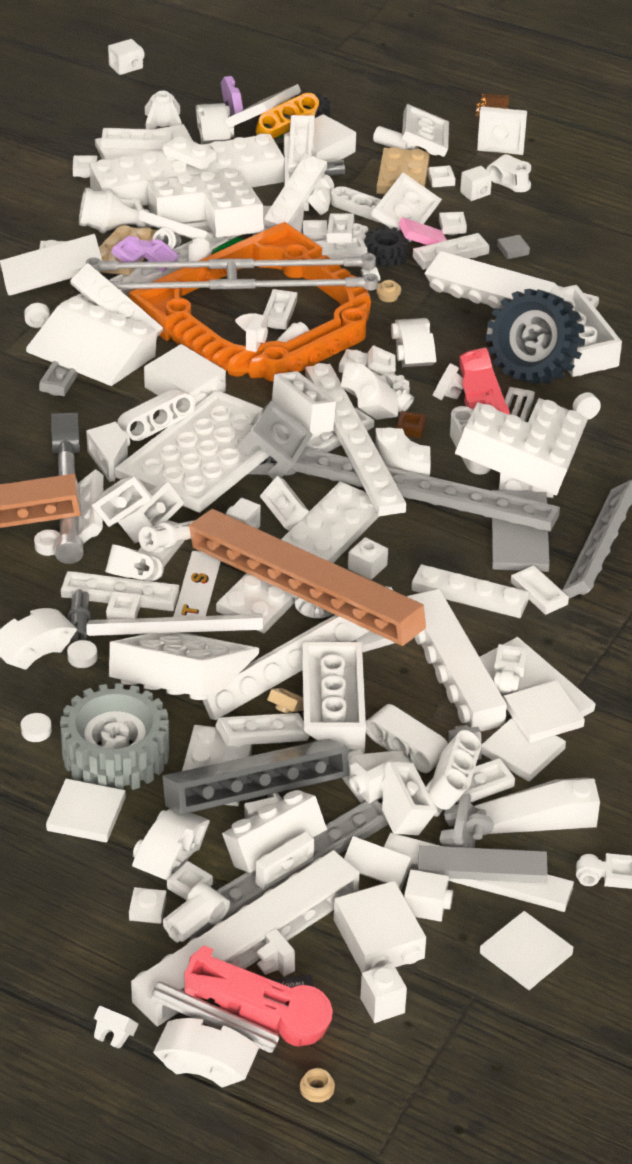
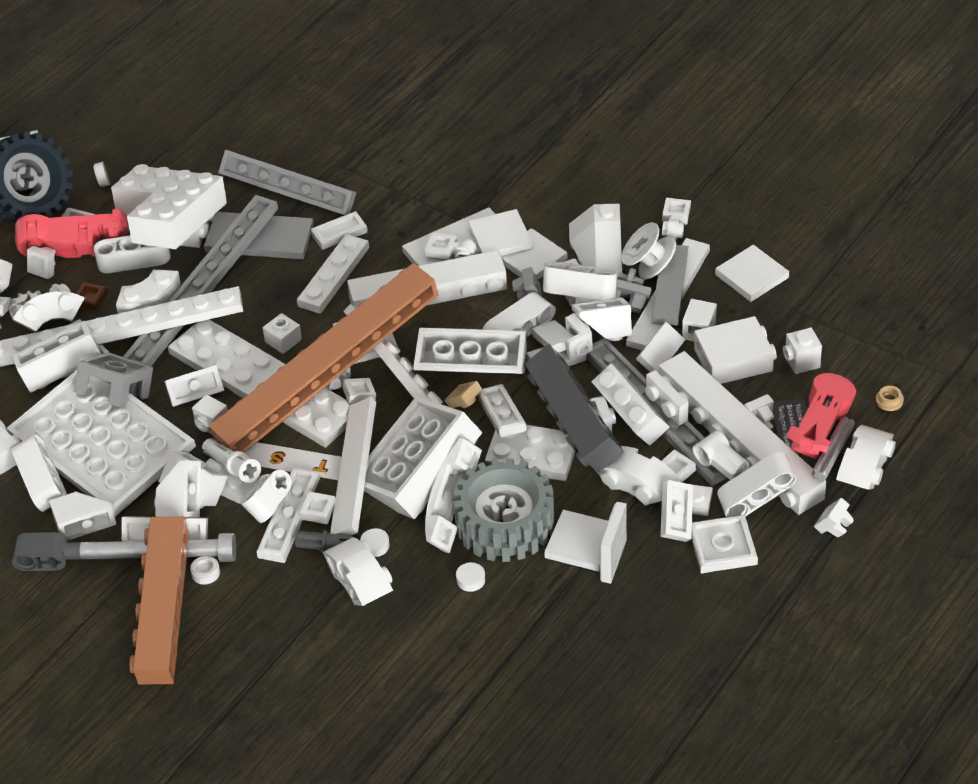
camera: 80 degrees left, 5 degrees up
none -> white plate [342,378,376,404]
none -> white slope [425,438,482,553]
none -> white tile [600,502,627,584]
none -> white piece [621,222,676,280]
none -> white plate [661,480,693,542]
none -> white tile [691,515,758,573]
none -> white beam [717,452,796,517]

